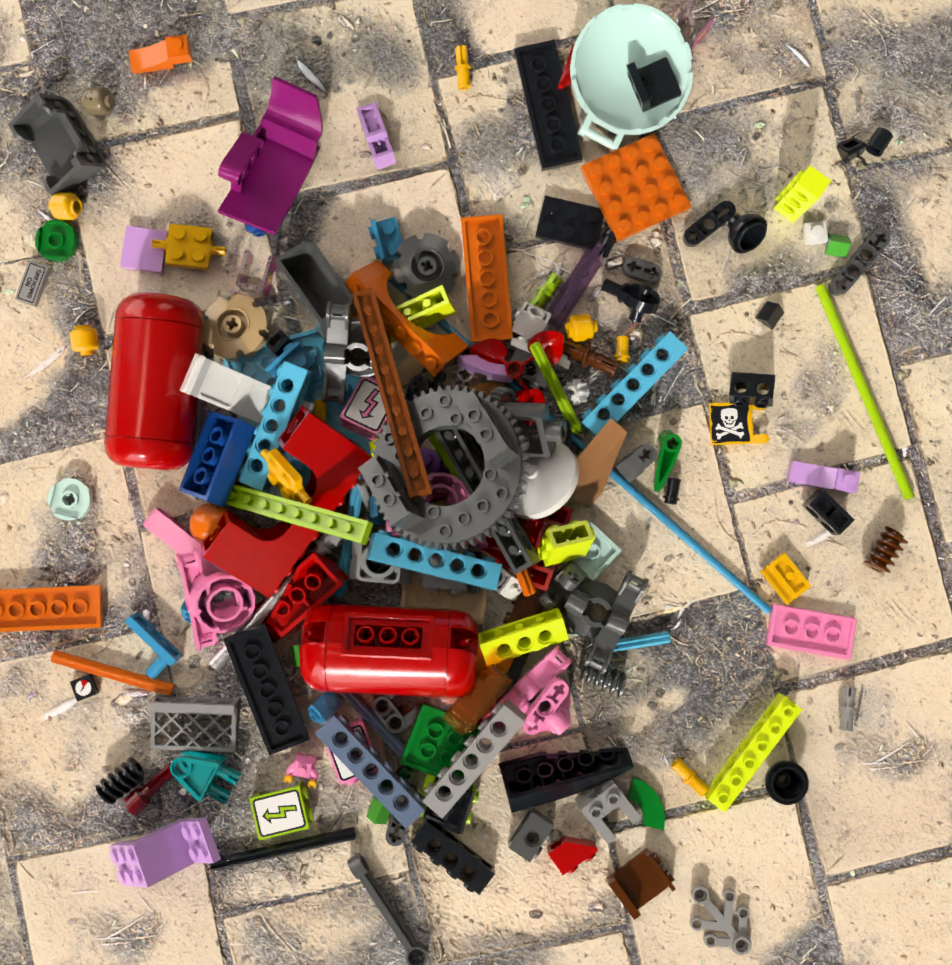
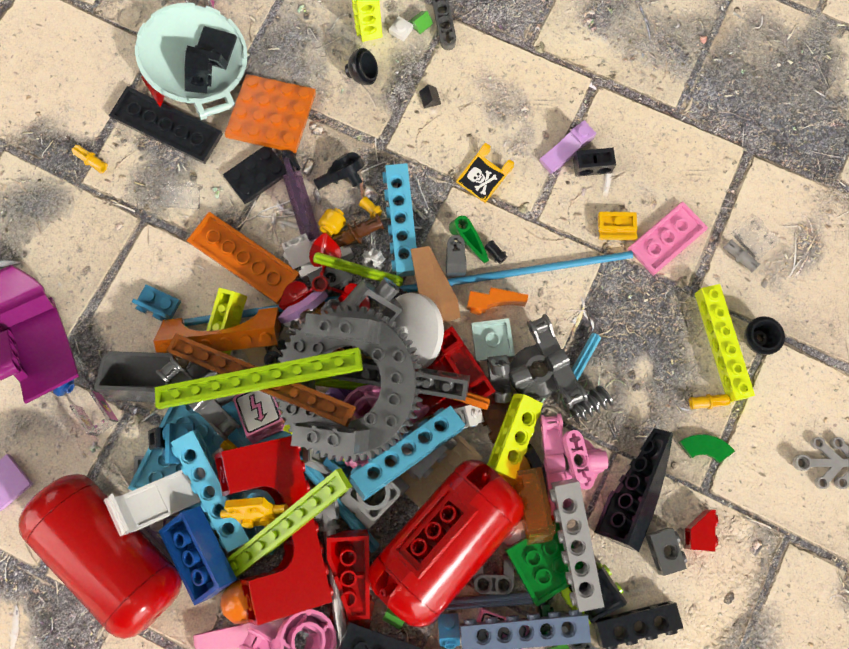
camera: 50 degrees left, 10 degrees down
yellow head [69,324,100,356] -> none
yellow plate [152,223,226,271] -> none
tan piece [203,294,270,362] -> none
lavender slope [356,102,397,170] -> none
dark grey piece [392,233,460,299] -> none
lime pin [530,272,563,309] -> none
neon yellow brick [538,520,595,567] -> none
light grey brick [575,779,642,844] -> none
reddish brown panel [606,848,676,920] -> none
flat silver beam [622,257,662,284] -> none
black beam [682,201,736,247] -> none
black brick [729,372,775,408] -> none
lime piece [815,284,915,500] -> none
reddish brown piece [863,526,908,573] -> none
none -> lime plate [155,348,363,409]
none -> black brick [185,52,212,94]
none -> orange slope [467,287,528,315]

